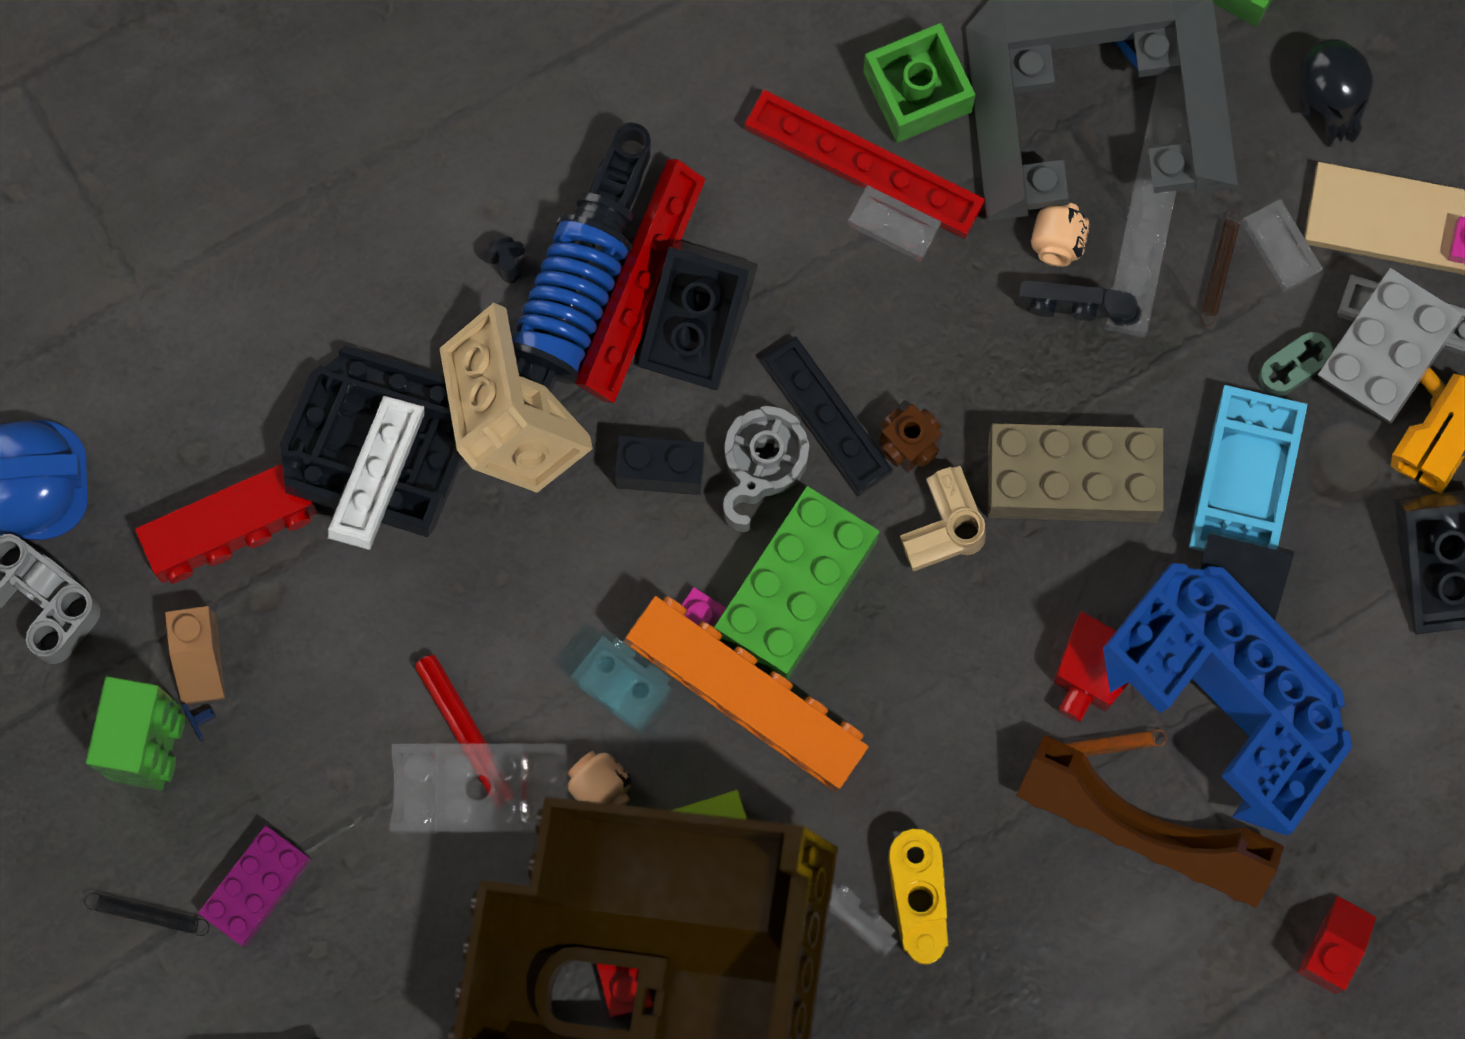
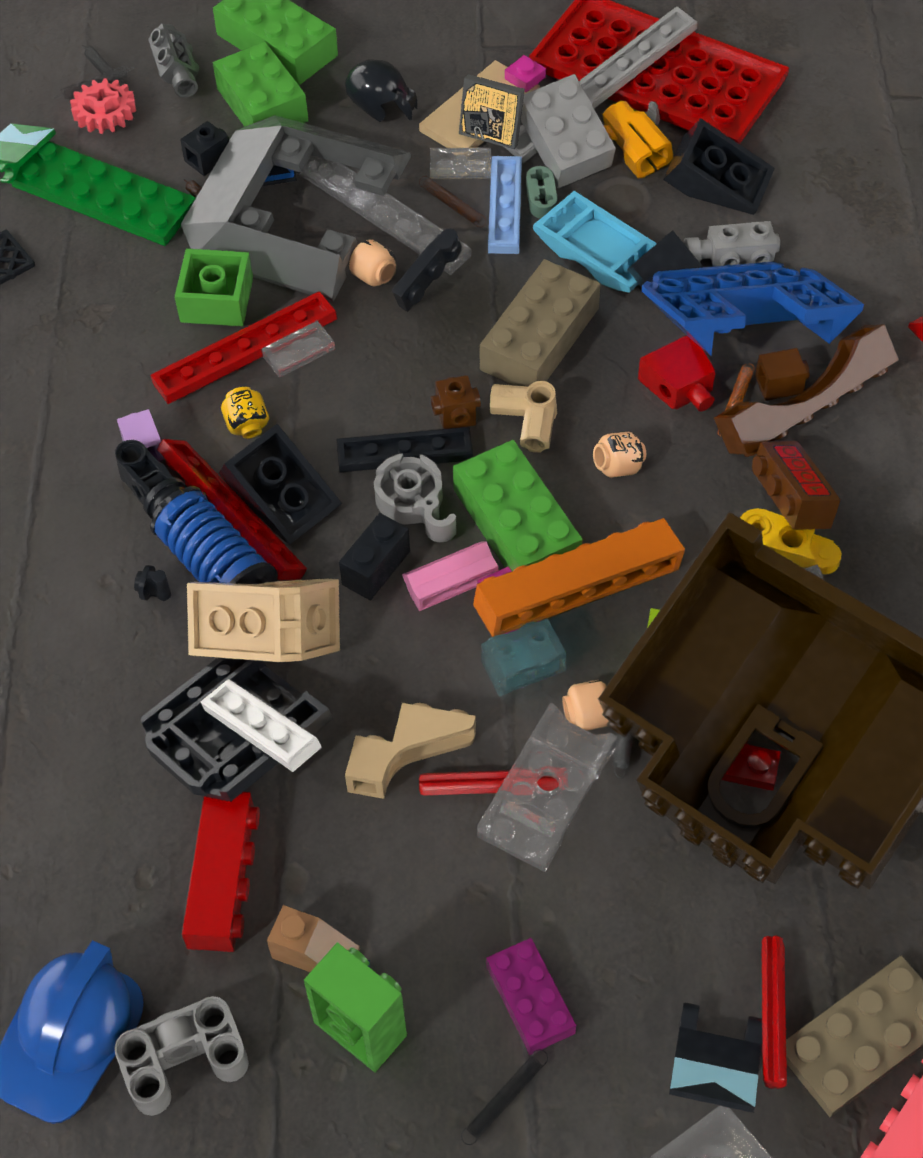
camera: 60 degrees left, 20 degrees down
none -> lavender brick [117,409,165,461]
none -> yellow head [221,387,269,439]
none -> tan arch [345,703,476,799]
none -> bright pink piece [402,541,498,611]
none -> tile [459,74,525,149]
none -> light blue tile [488,156,522,254]
none -> light nougat head [593,432,646,478]
none -> light grey brick [683,221,780,267]
none -> reddish brown brick [752,441,841,530]
none -> reddish brown brick [755,348,810,401]

